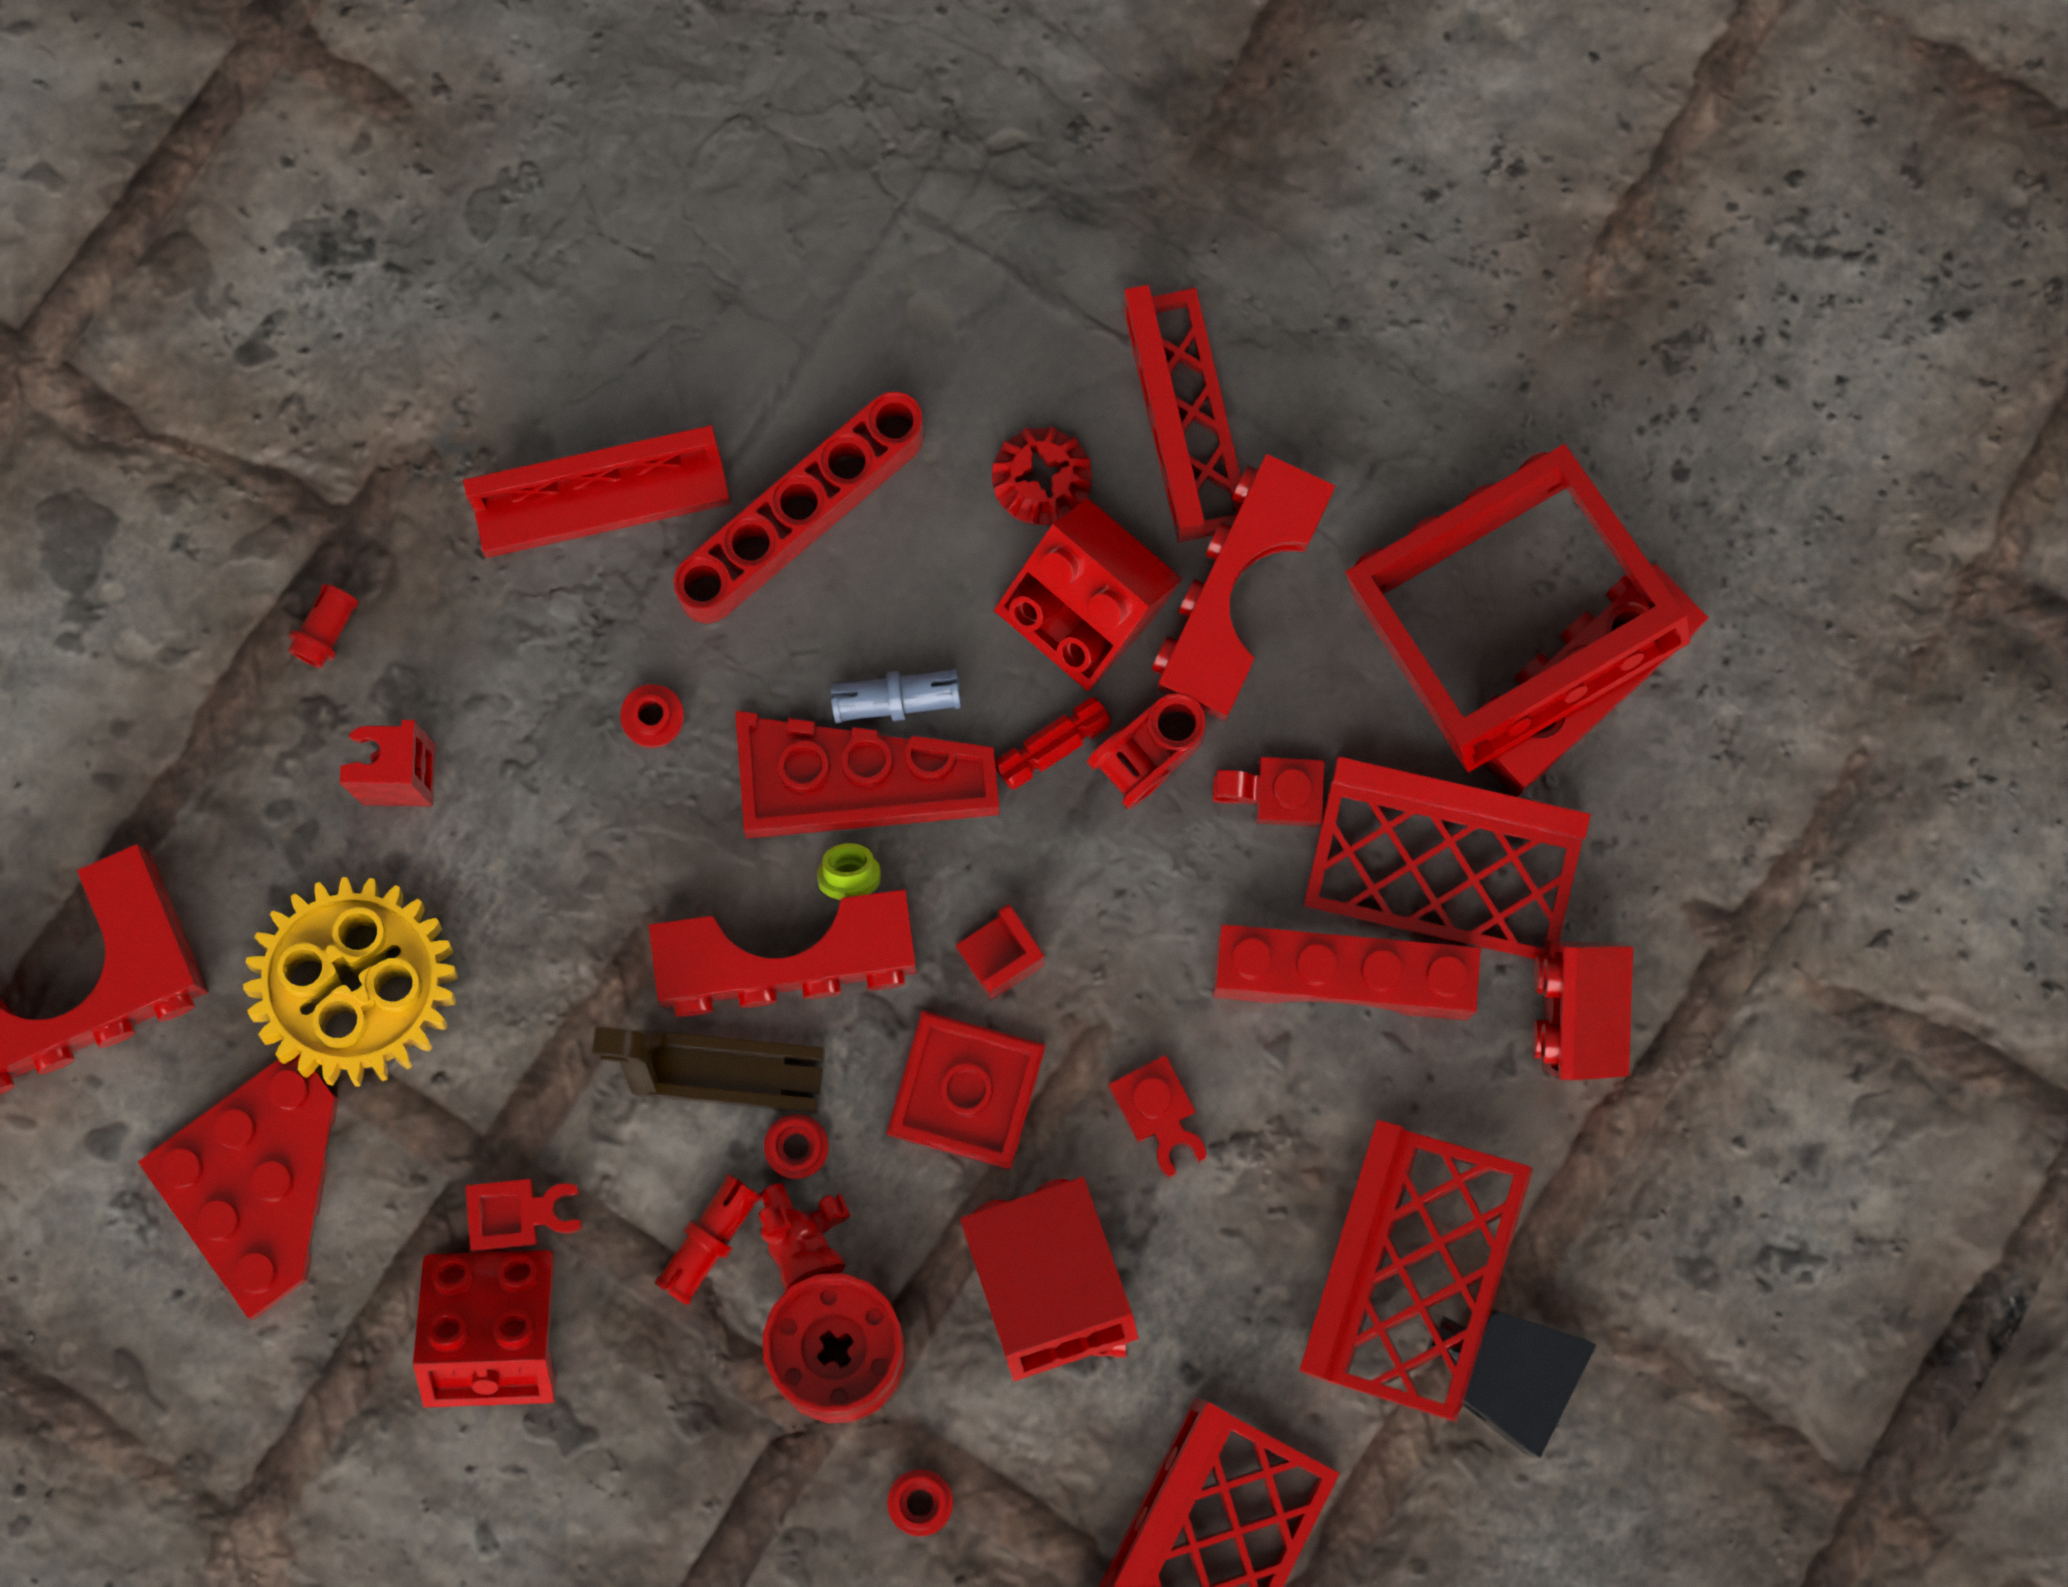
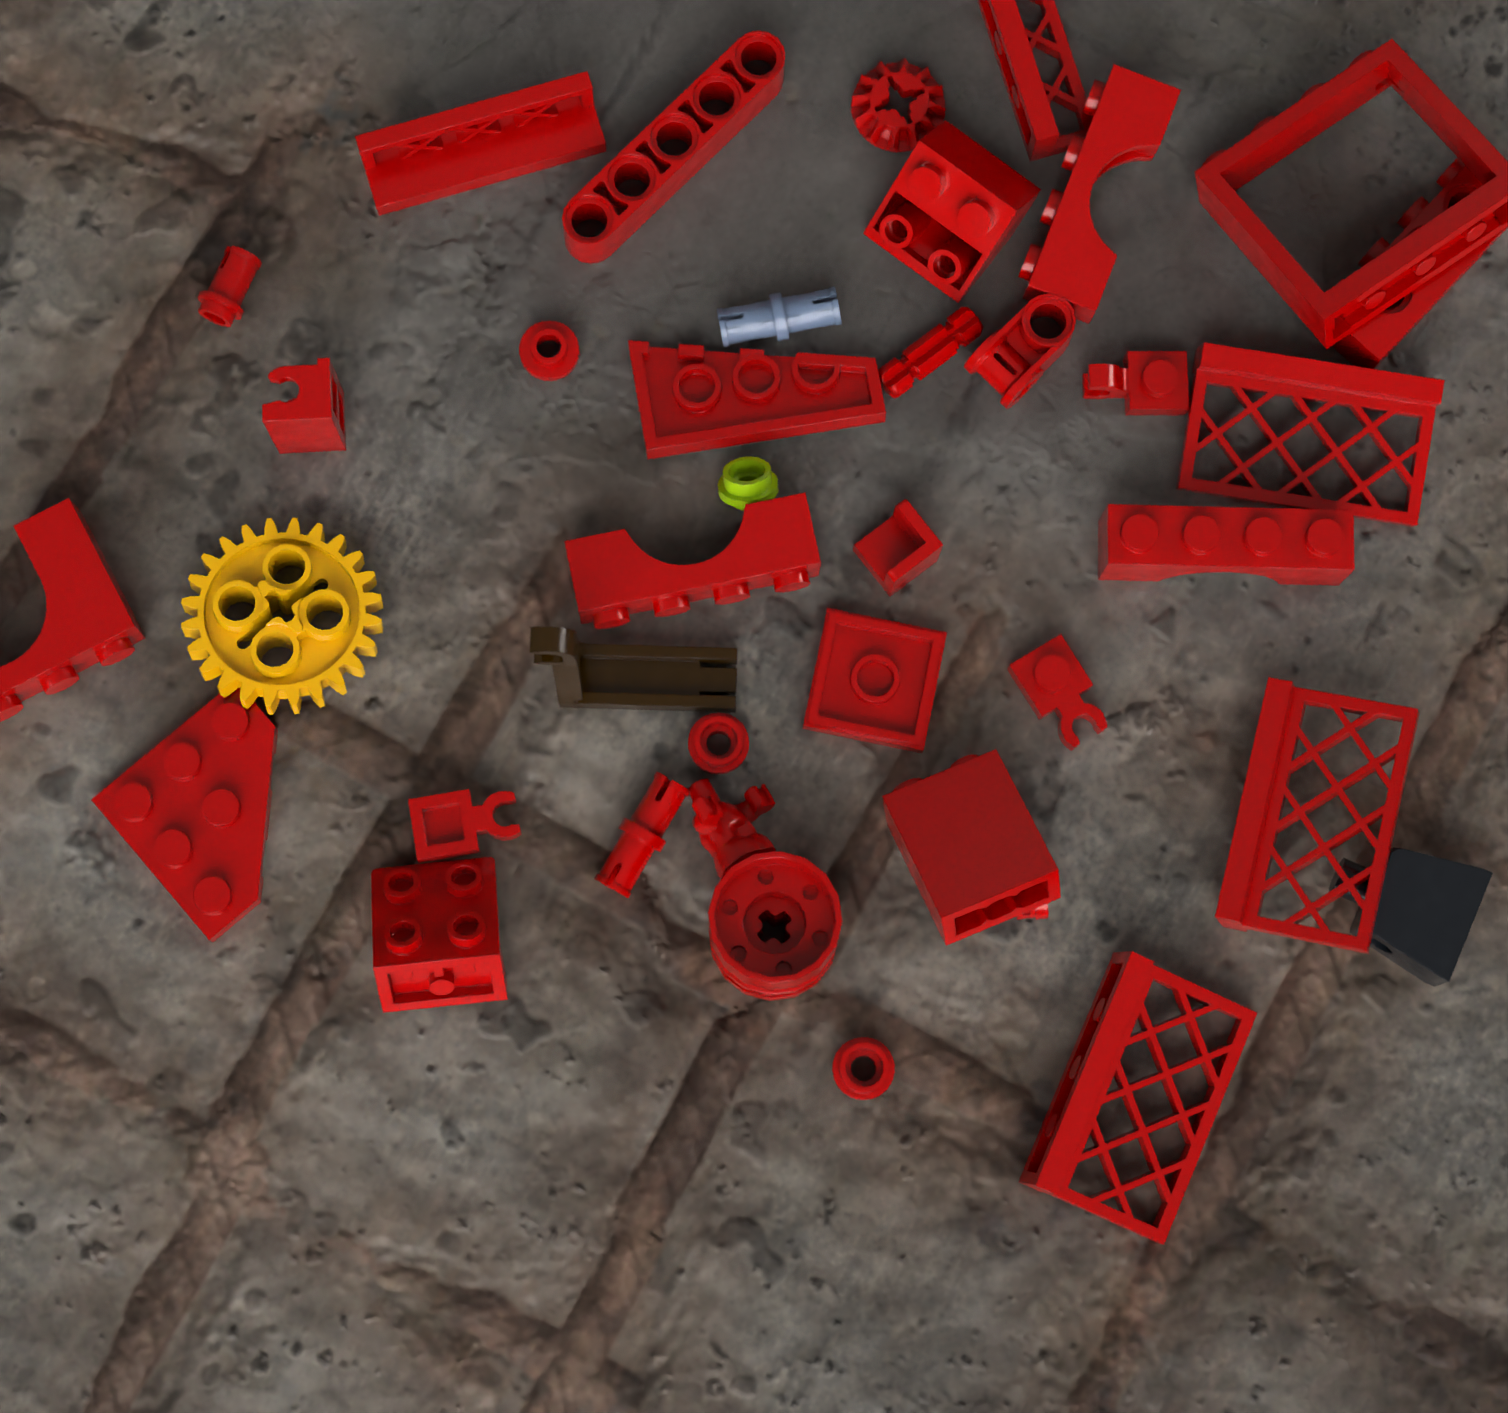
camera: 10 degrees left, 0 degrees up
red slope [1532,941,1633,1080] -> none

